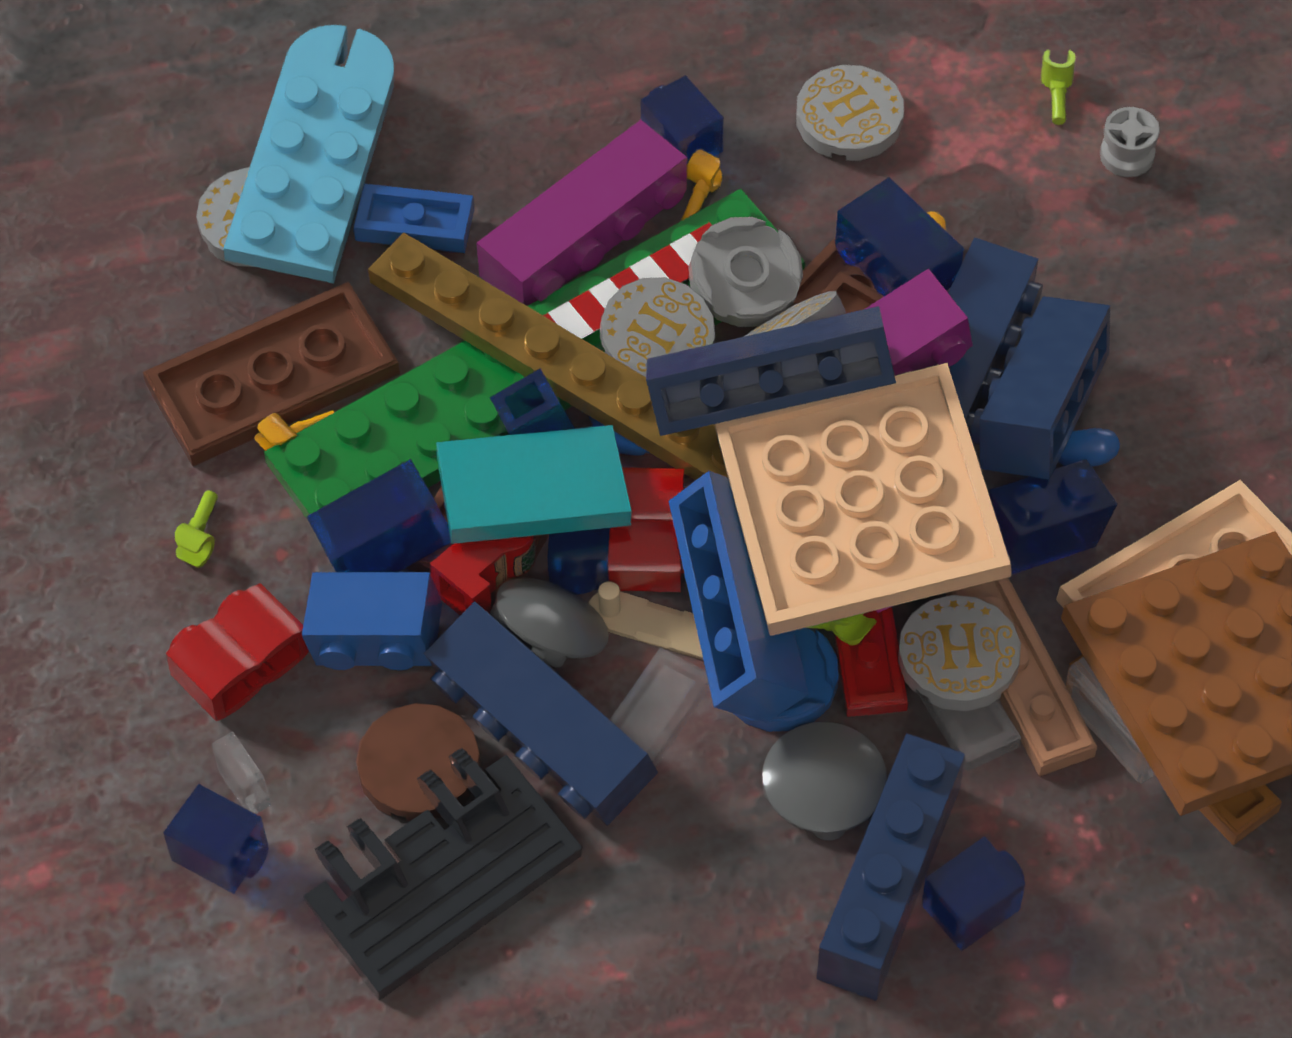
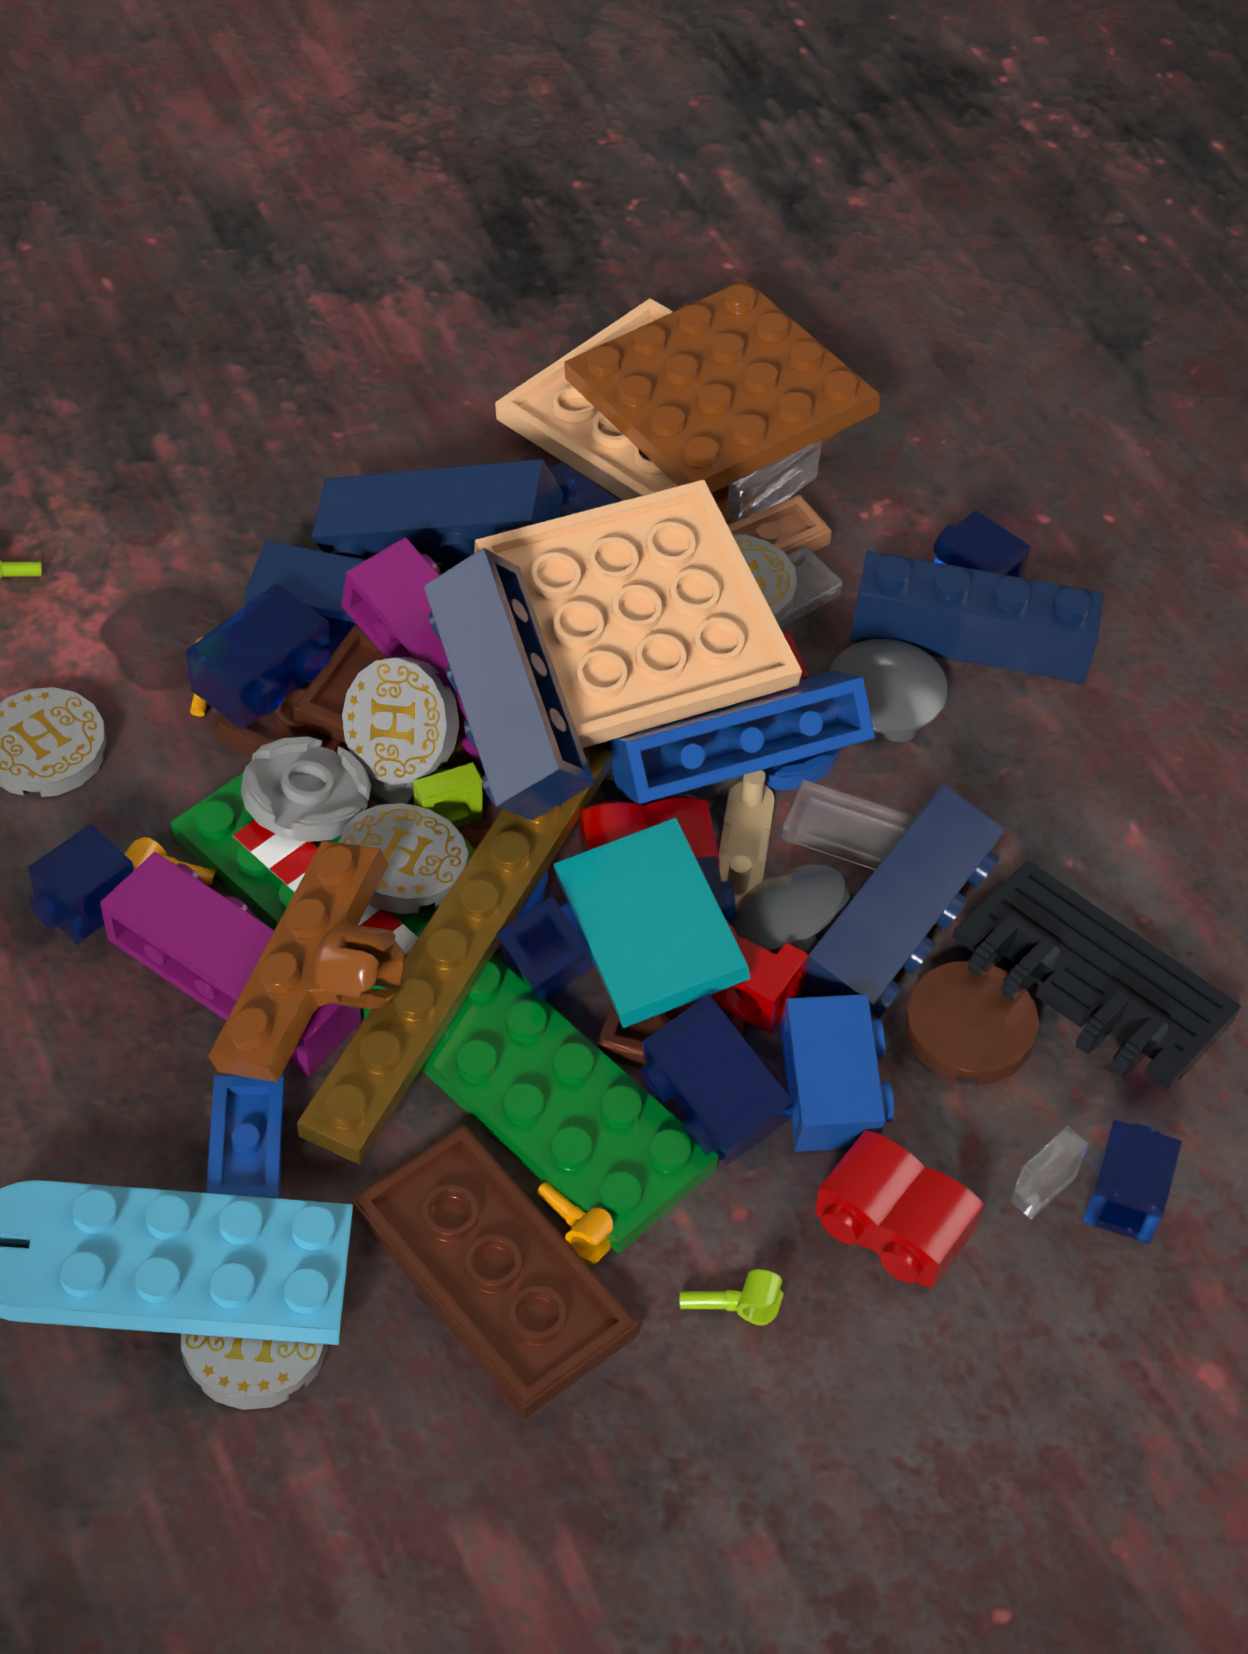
camera: 105 degrees left, 5 degrees down
light grey wheel [1100,107,1160,177] -> none
none -> dark orange plate [208,841,405,1083]

